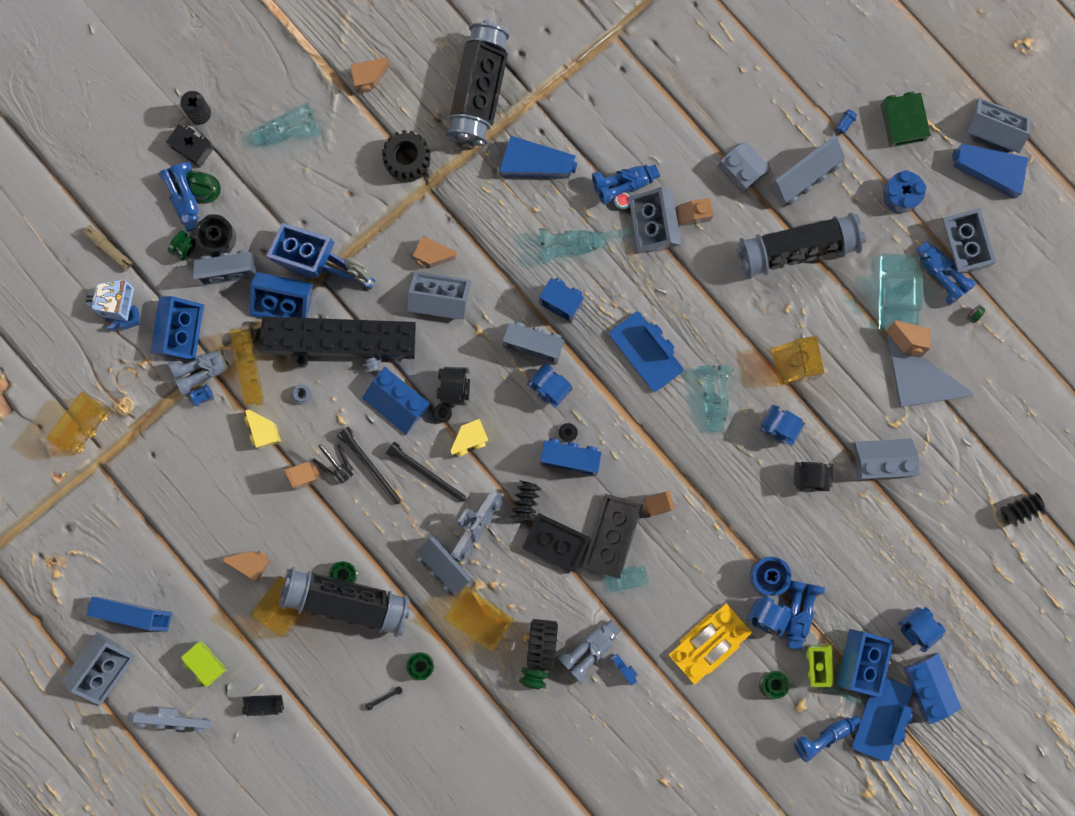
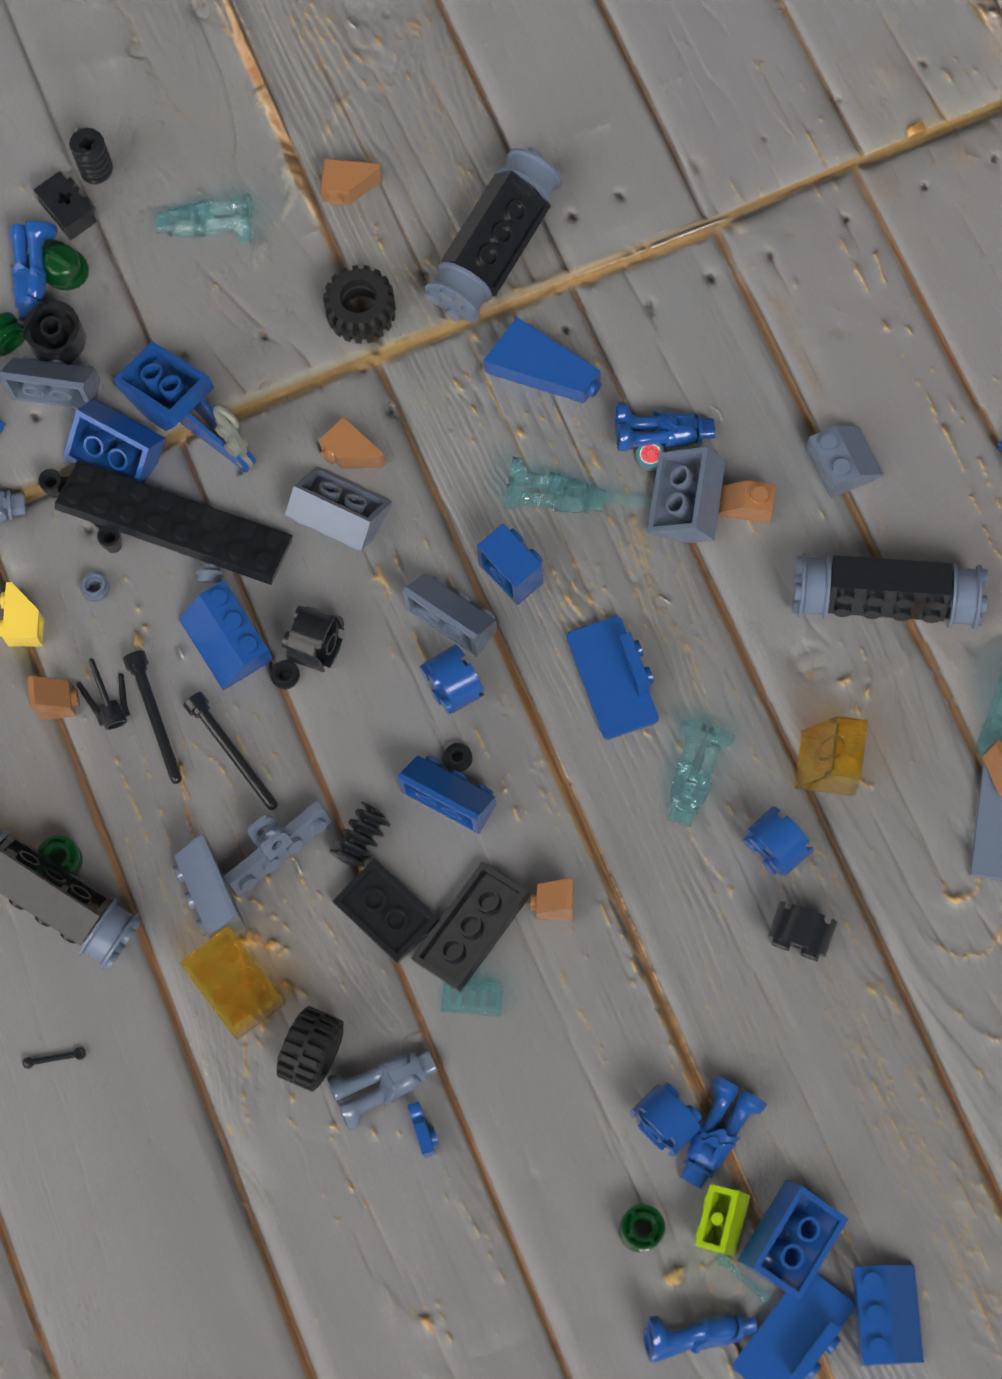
camera: 30 degrees right, 10 degrees down
clear yellow fence [229,326,265,406] -> none
dark green wheel [406,652,435,681] -> none
light yellow slope [451,419,488,457] -> none
dark green wheel [519,666,549,690] -> none
yellow piece [668,603,752,685] -> none
blue brick [749,557,791,596] -> none
sand blue slope [769,135,845,207] -> none
sand blue slope [854,439,920,480] -> none
blue brick [898,607,946,652] -> none

